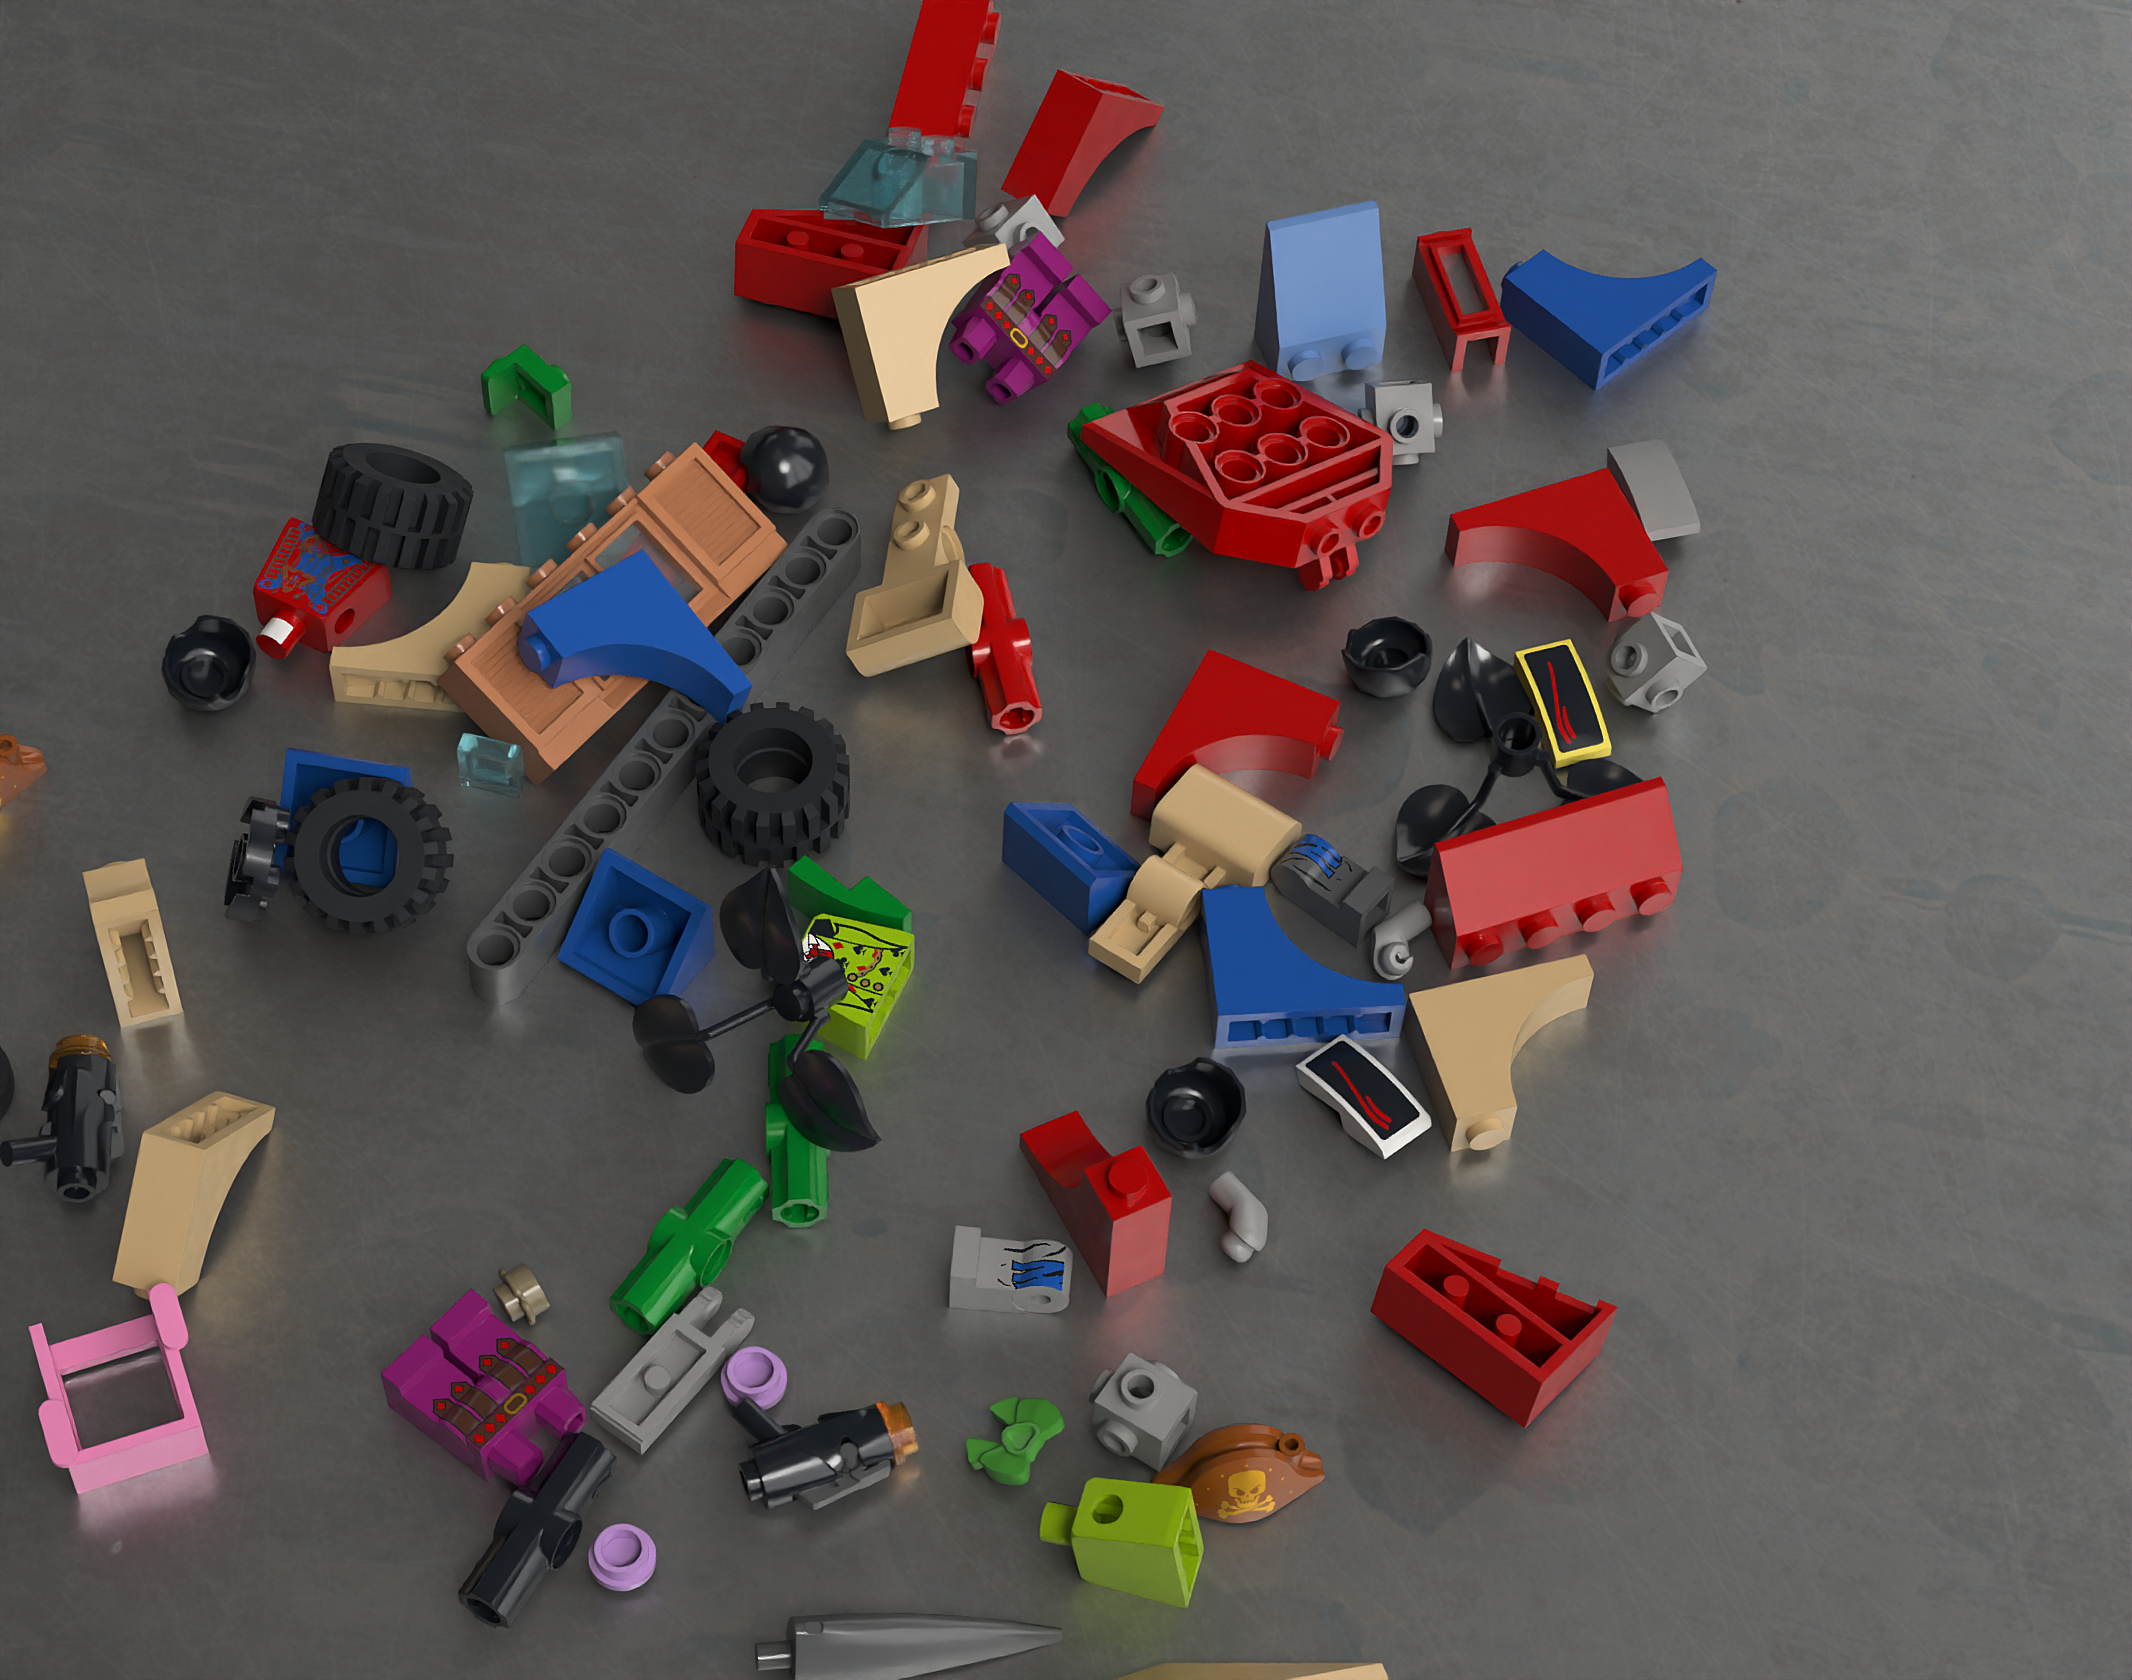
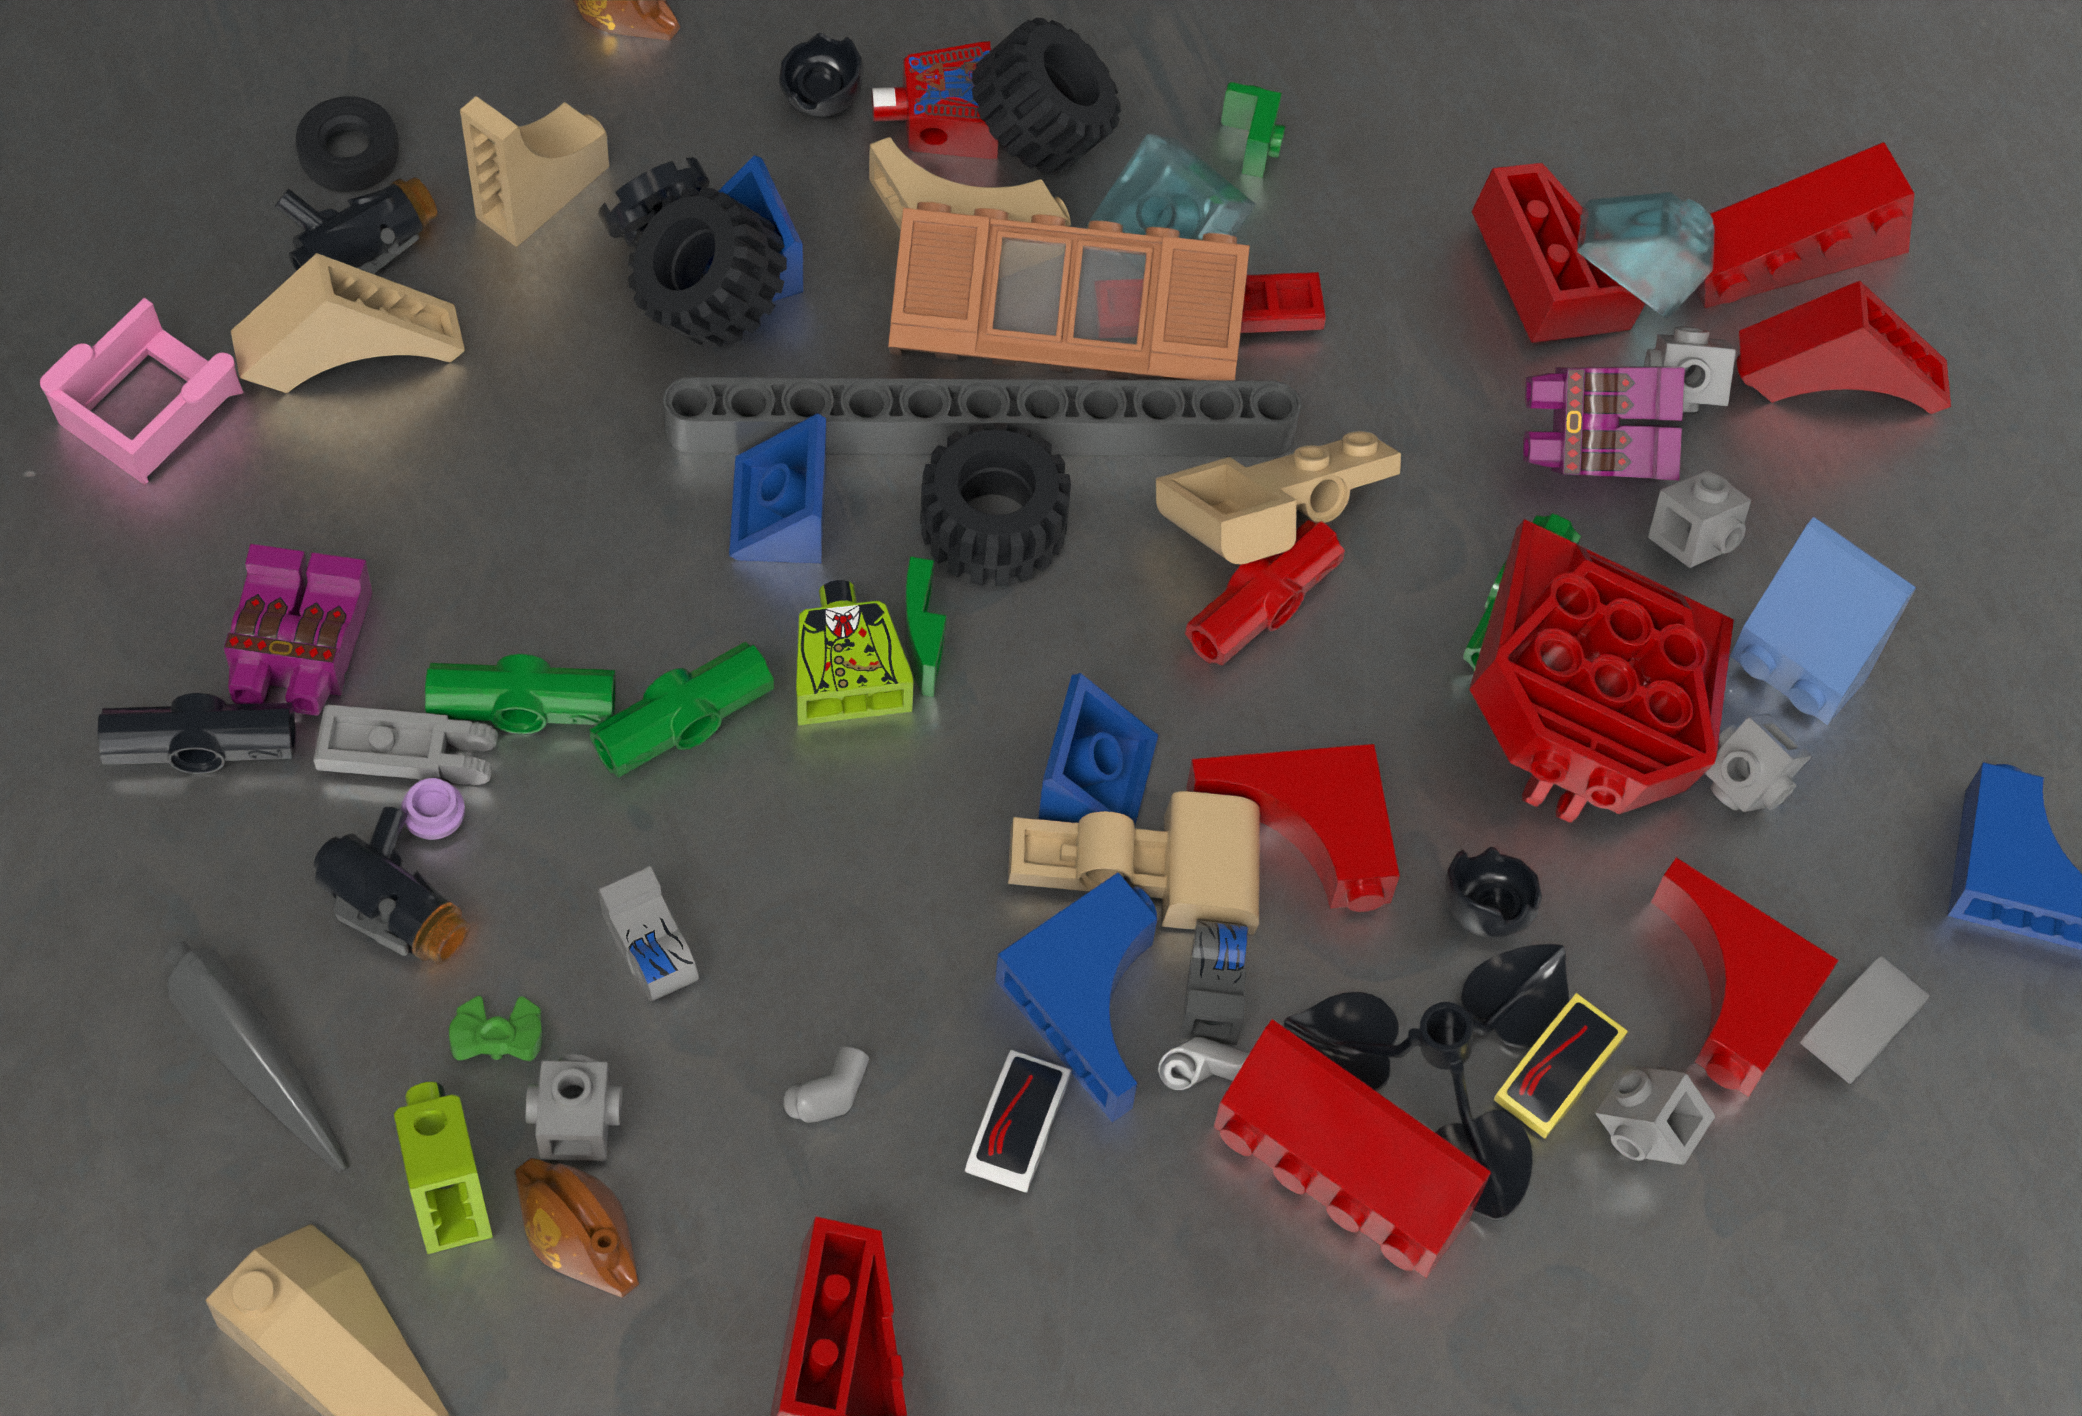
camera: 55 degrees right, 5 degrees up
clear light blue tile [457,733,526,798] -> none
dark tan plate [492,1263,550,1325] -> none
blue arch [516,549,753,724] -> none
lavender plate [588,1523,657,1591] -> none
black plant [632,865,882,1152] -> none
black hair [739,425,829,515] -> none
tan arch [831,243,1011,430] -> none
red arch [1019,1110,1172,1298] -> none
black hair [1145,1057,1246,1159] -> none
tan arch [1402,954,1594,1152] -> none
red window [1412,227,1511,373] -> none

